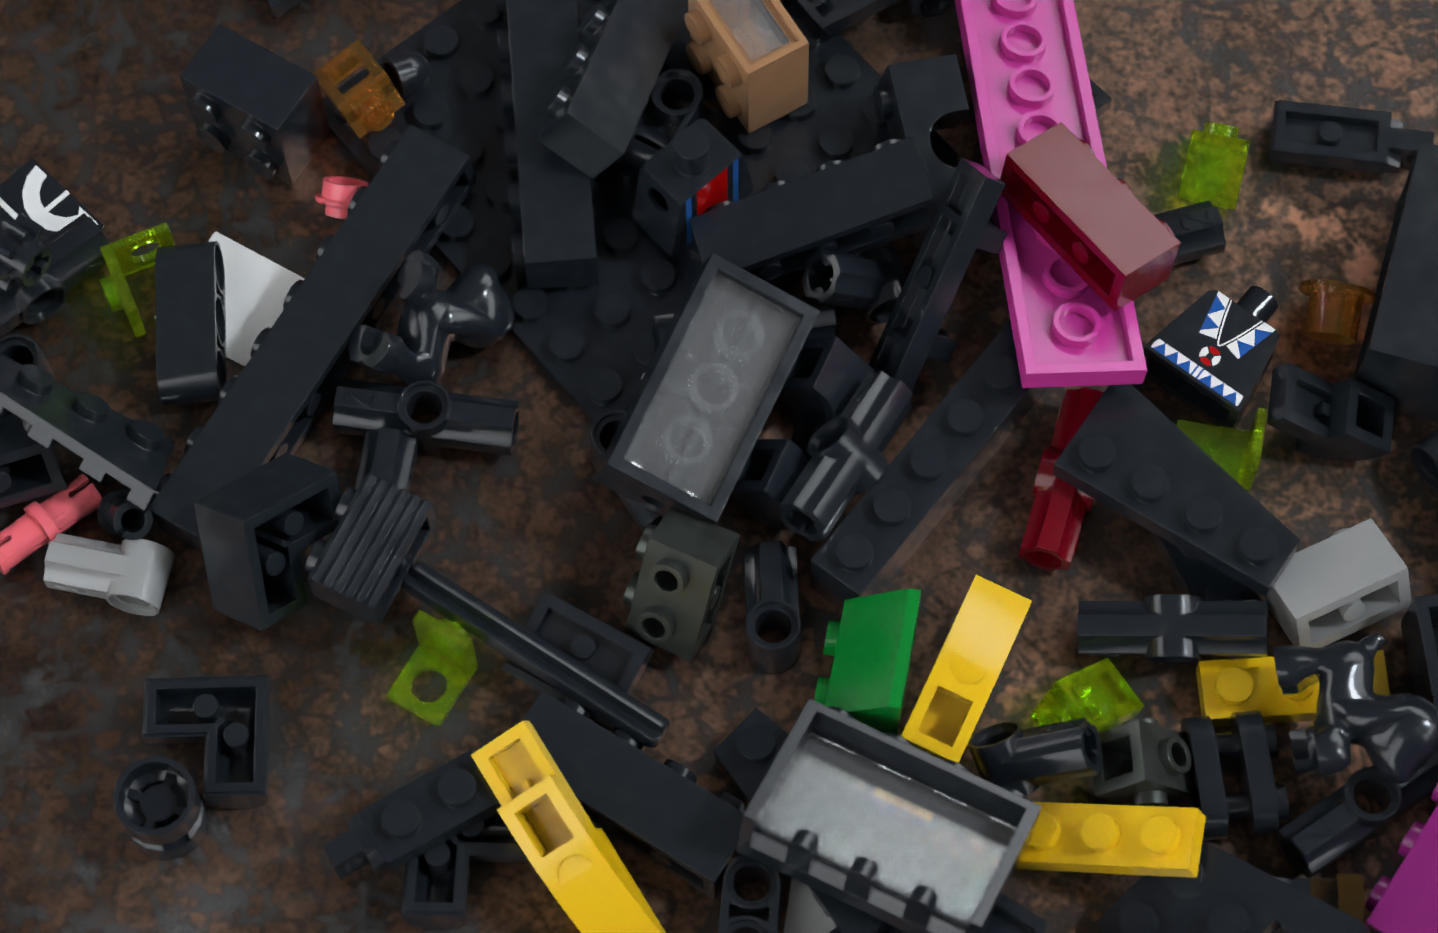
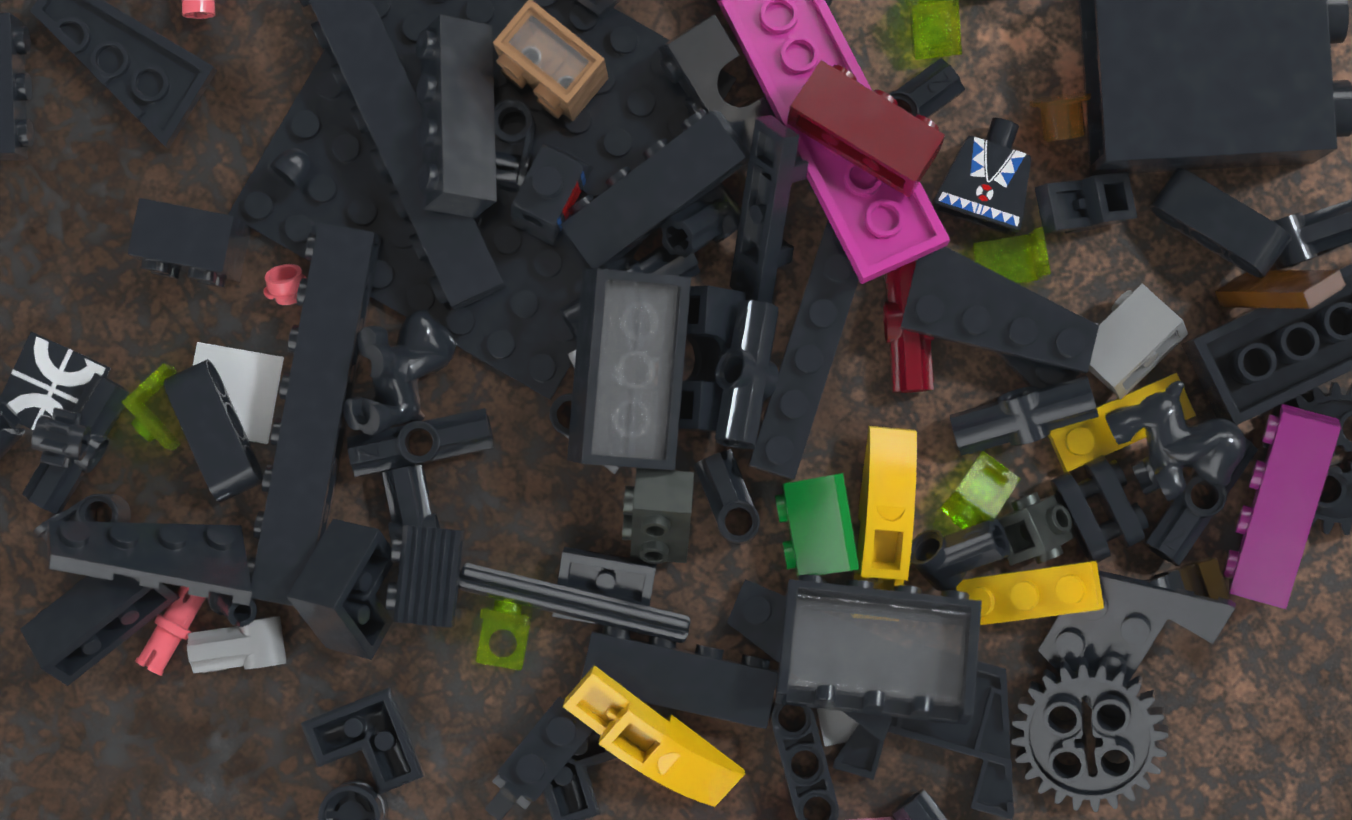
camera: 20 degrees left, 20 degrees up
clear orange brick [312,39,406,139] -> none

